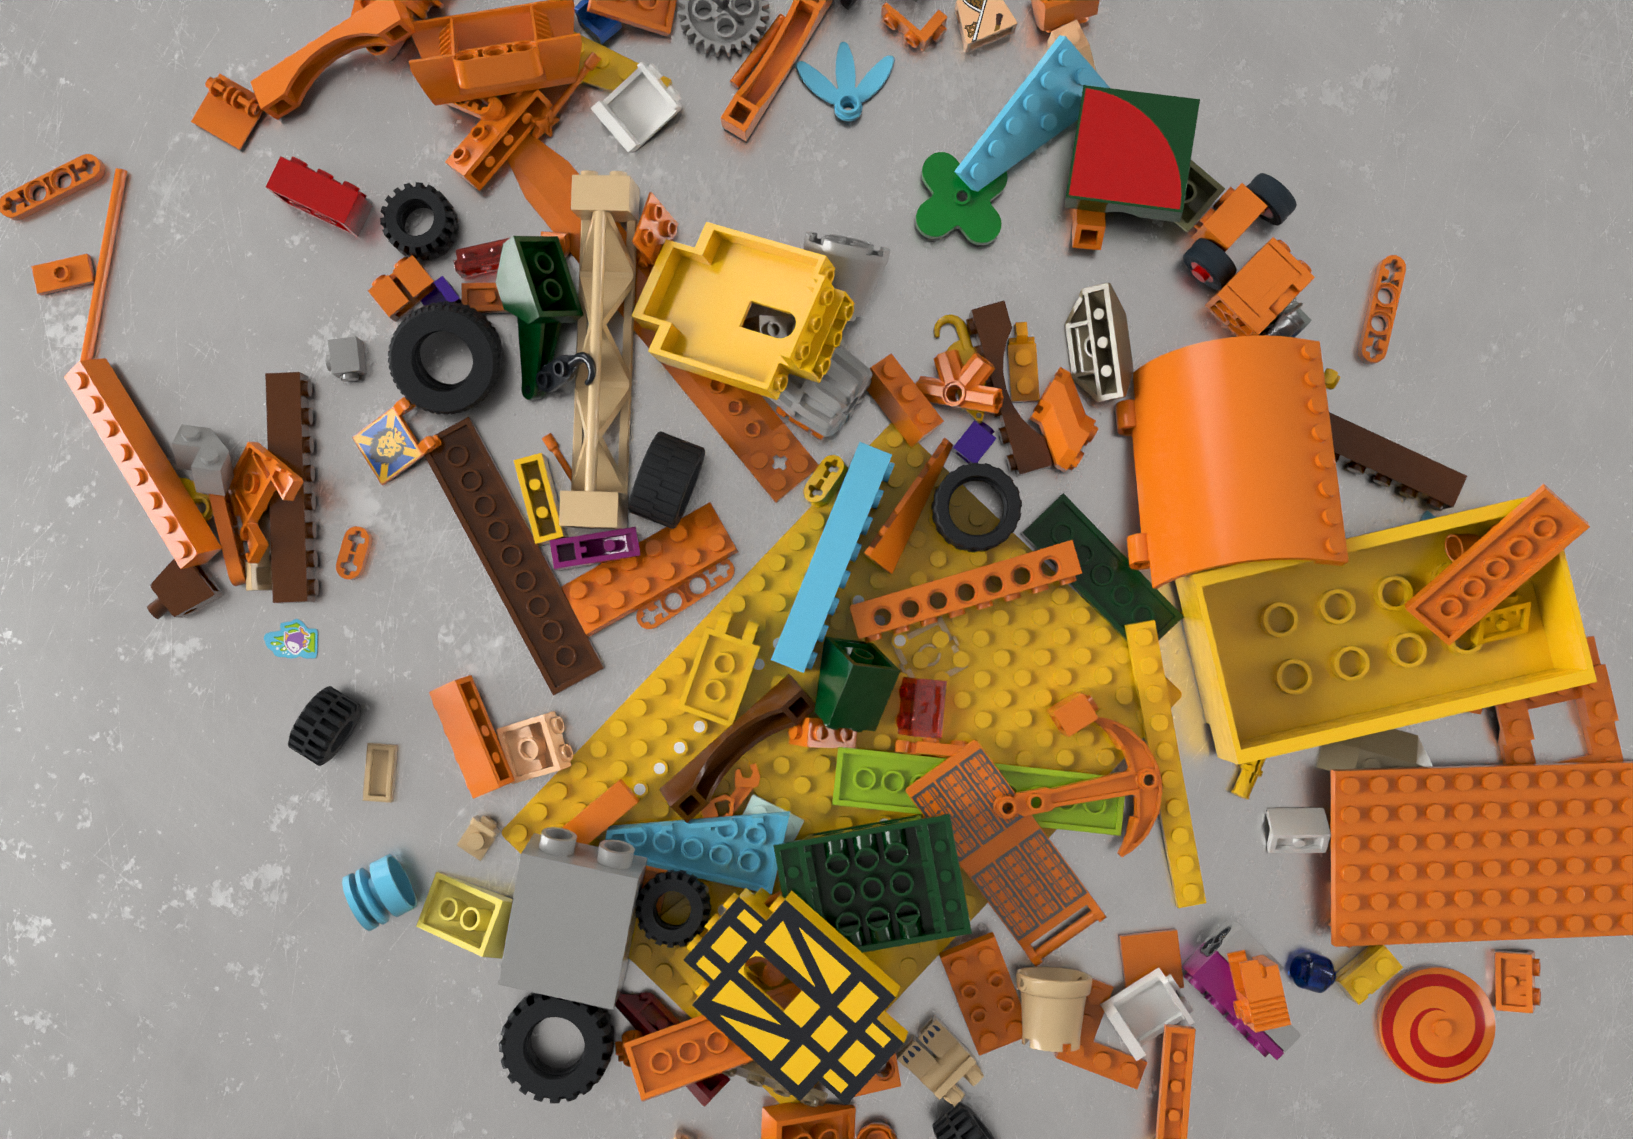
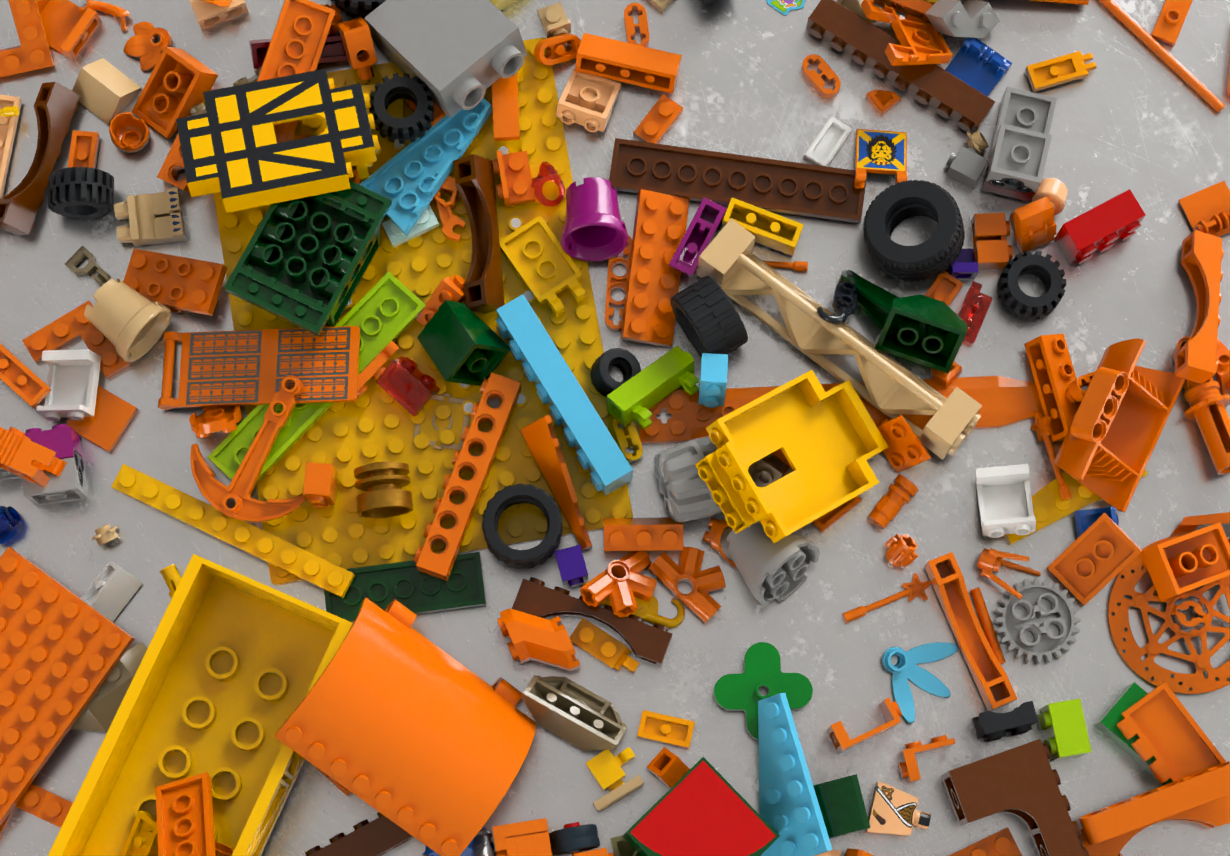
camera: 125 degrees right, 10 degrees down
none -> dark tan piece [65,246,111,286]
none -> tan plate [92,524,118,546]
none -> orange plate [189,405,242,438]
none -> orange torso [337,17,377,80]
none -> pearl gold wheel [354,461,413,518]
none -> orange bracket [492,150,535,207]
none -> clear red piece [531,161,565,207]
none -> orange plate [534,33,581,66]
none -> magenta piece [561,177,628,261]
none -> yellow brick [585,747,635,792]
none -> black tyre [590,348,641,397]
none -> tan tile [593,775,644,813]
none -> lime brick [607,346,699,429]
none -> orange beam [624,3,649,47]
none -> orange plate [633,94,683,144]
none -> light orange plate [637,710,695,749]
none -> orange piece [648,546,726,623]
none -> medium azure piece [698,353,728,408]
none -> orange helmet [702,517,737,568]
none -> white tile [803,116,852,167]
none -> dark green slope [813,774,870,839]
none -> orange panel [826,697,902,754]
none -> orange piece [842,573,931,623]
none -> orange tile [866,90,902,115]
none -> orange axle [868,474,919,529]
none -> orange gear [885,534,918,567]
none -> blue hinge [945,37,1012,97]
none -> tan plate [966,130,989,155]
none -> orange plant [977,548,1041,599]
none -> light grey piece [981,86,1057,202]
none -> orange piece [1010,196,1056,253]
none -> light orange hinge [1025,51,1097,92]
none -> light nougat head [1032,178,1068,215]

